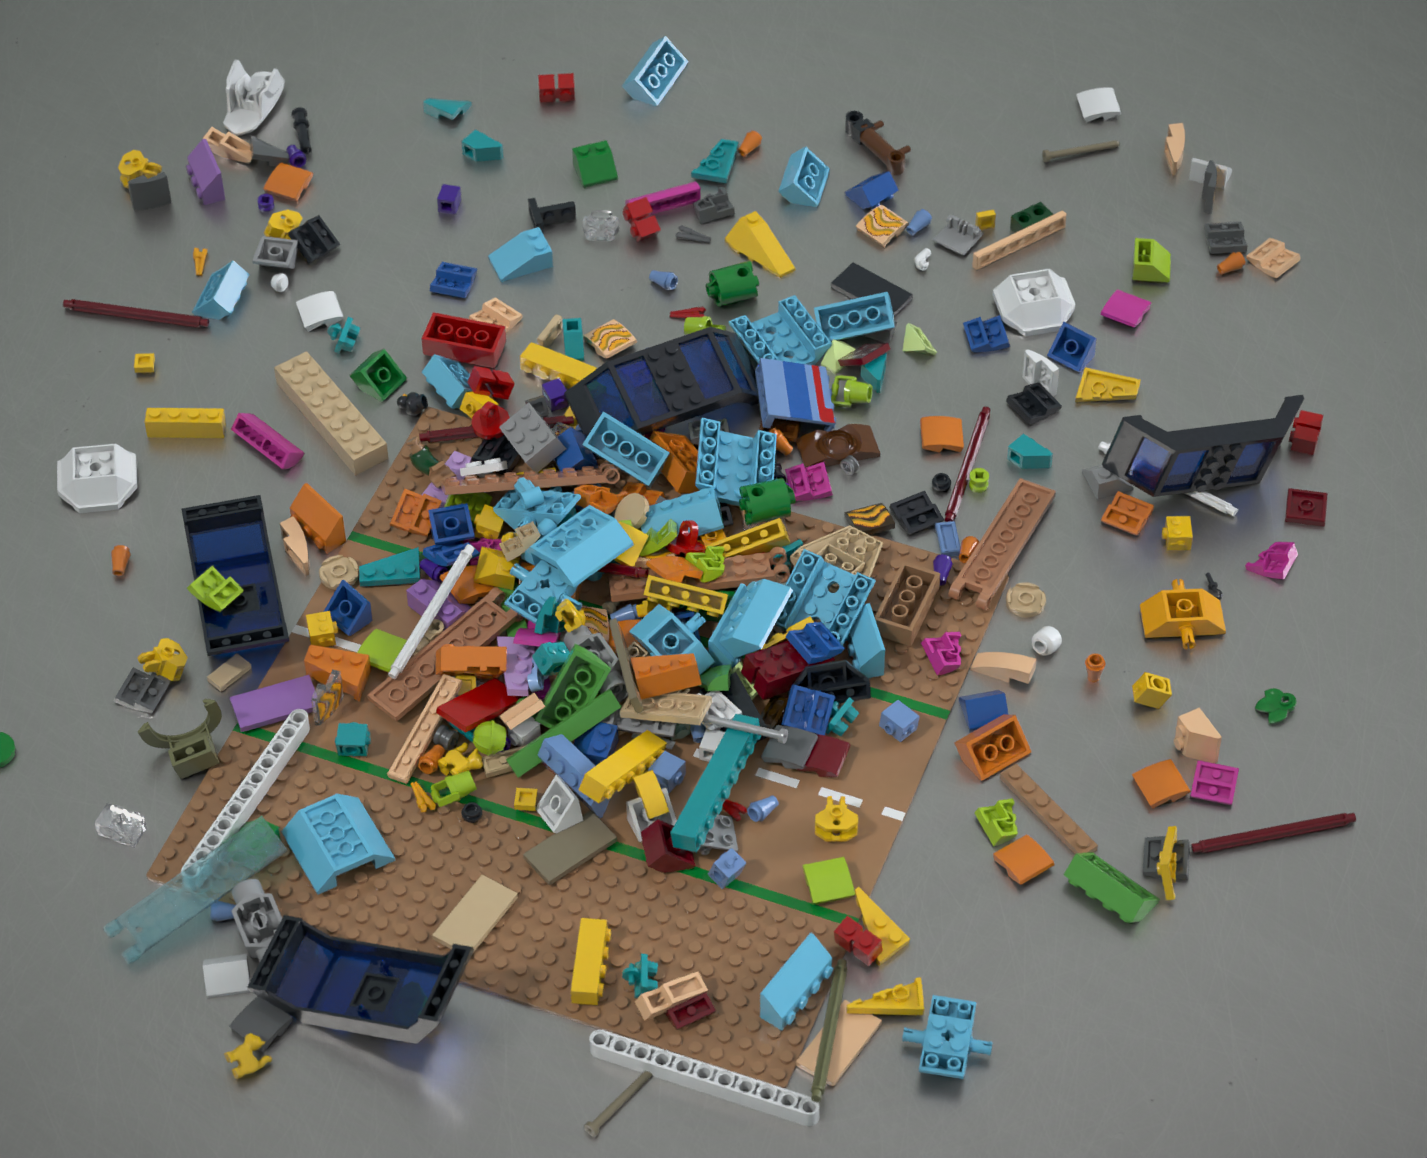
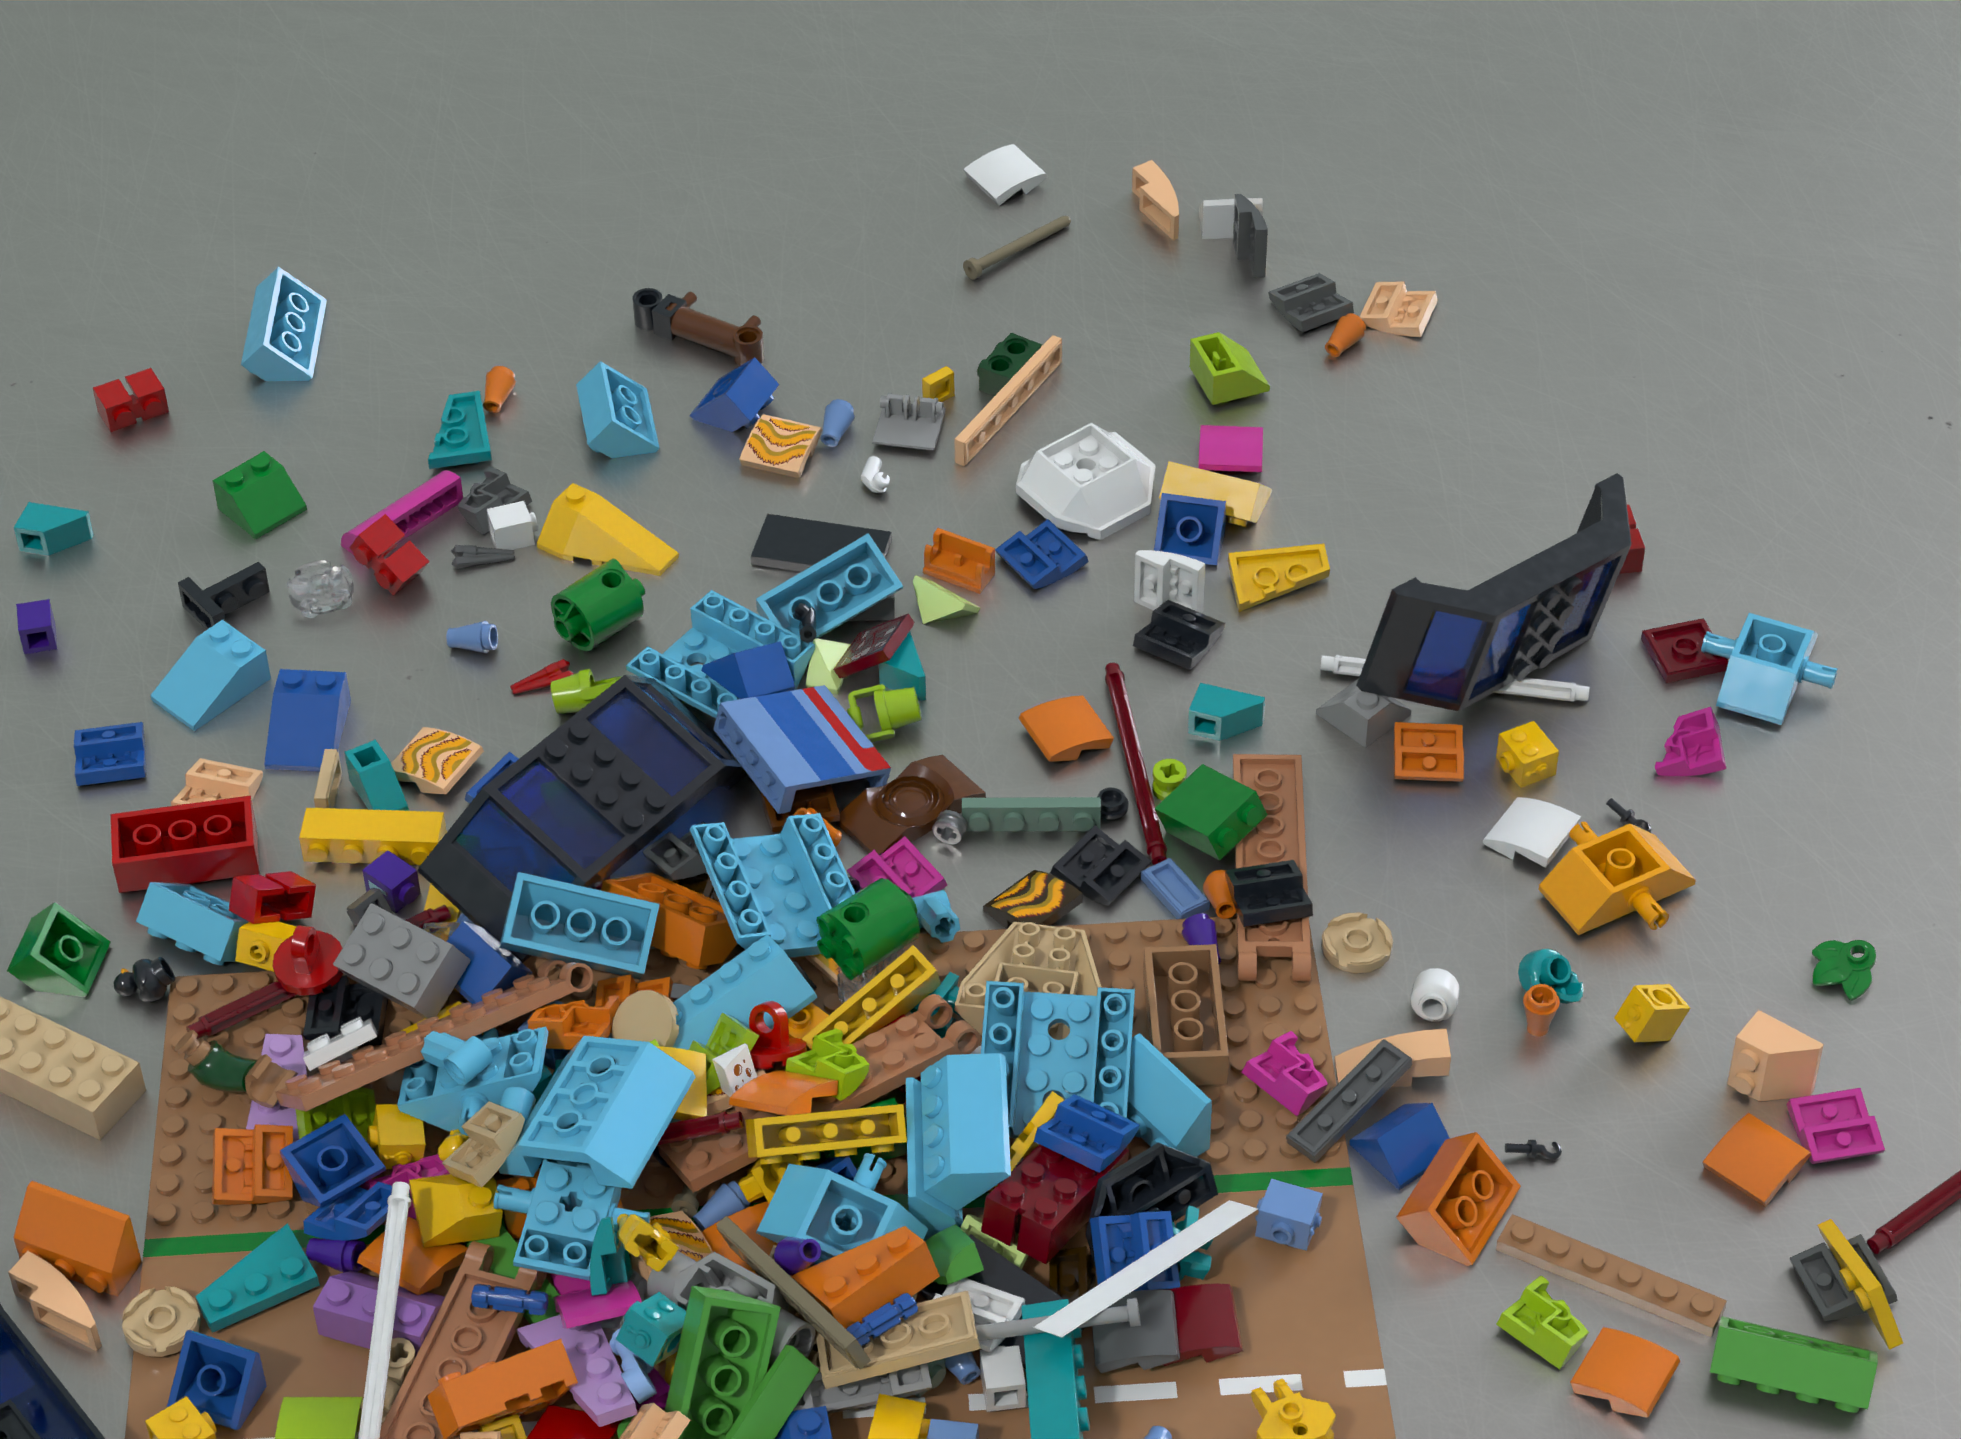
camera: 25 degrees left, 5 degrees down
none -> blue slope [264,669,351,772]
none -> blue axle [471,1284,549,1315]
none -> white brick [487,501,538,550]
none -> blue slope [701,641,795,699]
none -> white slope [712,1043,757,1097]
none -> dark purple cone [774,1237,821,1276]
none -> black arm [792,603,816,643]
none -> blue axle [846,1293,918,1347]
none -> medium azure piece [913,890,960,943]
none -> orange hinge [923,528,995,594]
none -> sand green plate [962,797,1101,832]
none -> white sticker [1033,1200,1258,1338]
none -> green brick [1154,764,1267,861]
none -> yellow slope [1159,461,1272,527]
none -> black slope [1225,860,1313,927]
none -> dark grey tile [1286,1039,1412,1163]
none -> white slope [1483,797,1581,868]
none -> black hand [1505,1140,1562,1160]
none -> teal head [1518,949,1584,1004]
none -> medium azure slope [1701,613,1838,725]

